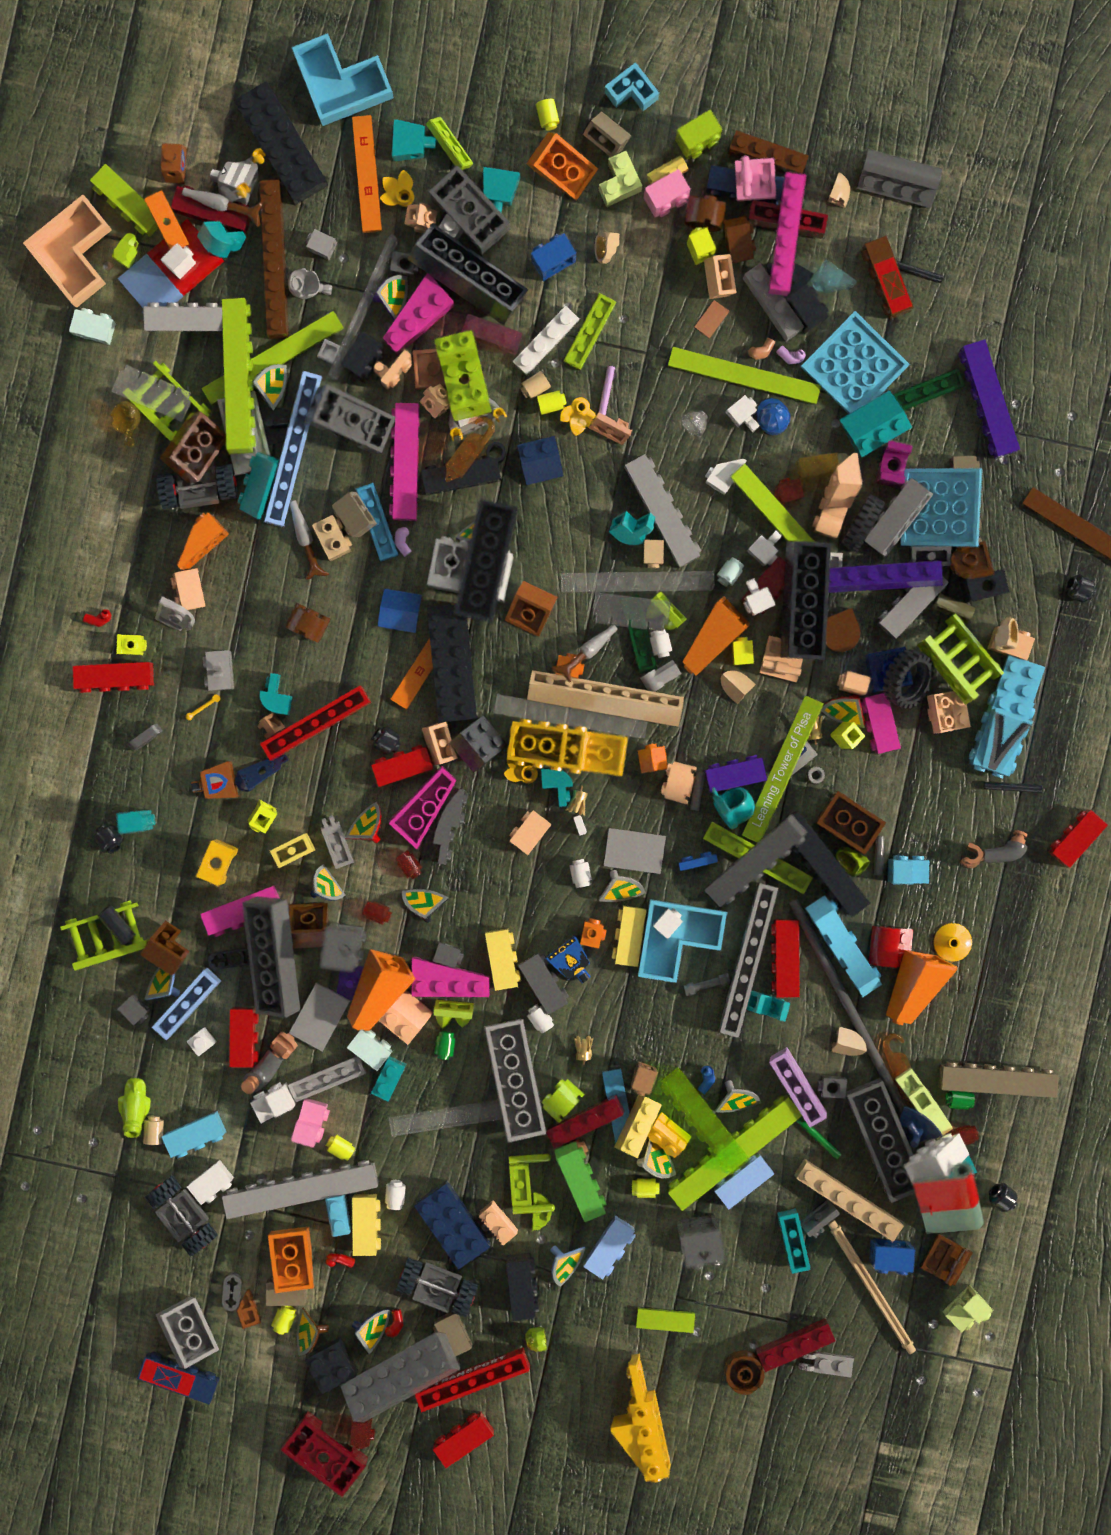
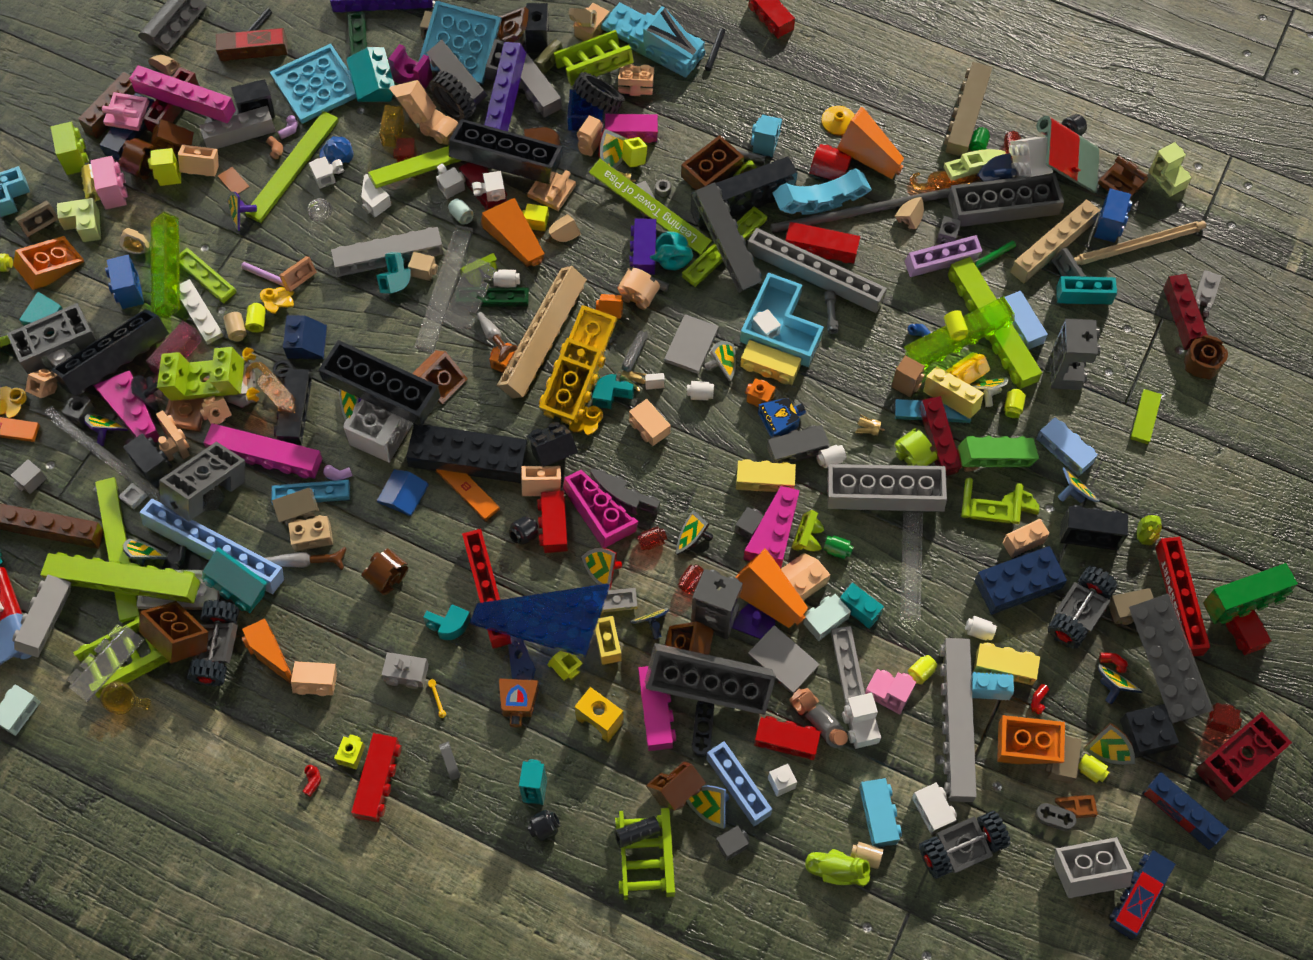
camera: 75 degrees left, 25 degrees down
light grey tile [155,596,195,631] -> none
medium nougat tile [258,712,285,739] -> none
light grey hair [287,268,332,299] -> none
clear tile [494,694,648,739] -> none
yellow wedge [611,1354,671,1482] -> none
light grey piece [640,660,681,692] -> none
blue plate [678,851,718,871] -> none
shield [714,1080,761,1113] -> none
teal brick [746,990,790,1021] -> none
clear light blue slope [811,259,857,293] -> none
piece [960,830,1028,868] -> none
none -> black shield [131,375,159,413]
none -> clear neon green brick [151,212,180,319]
none -> shield [227,192,257,231]
none -> clear blue wing [470,584,610,658]
none -> dark grey axle [621,330,648,372]
none -> neon yellow brick [943,310,969,341]
none -> dark blue brick [1142,772,1229,850]
none -> green brick [1203,563,1298,624]

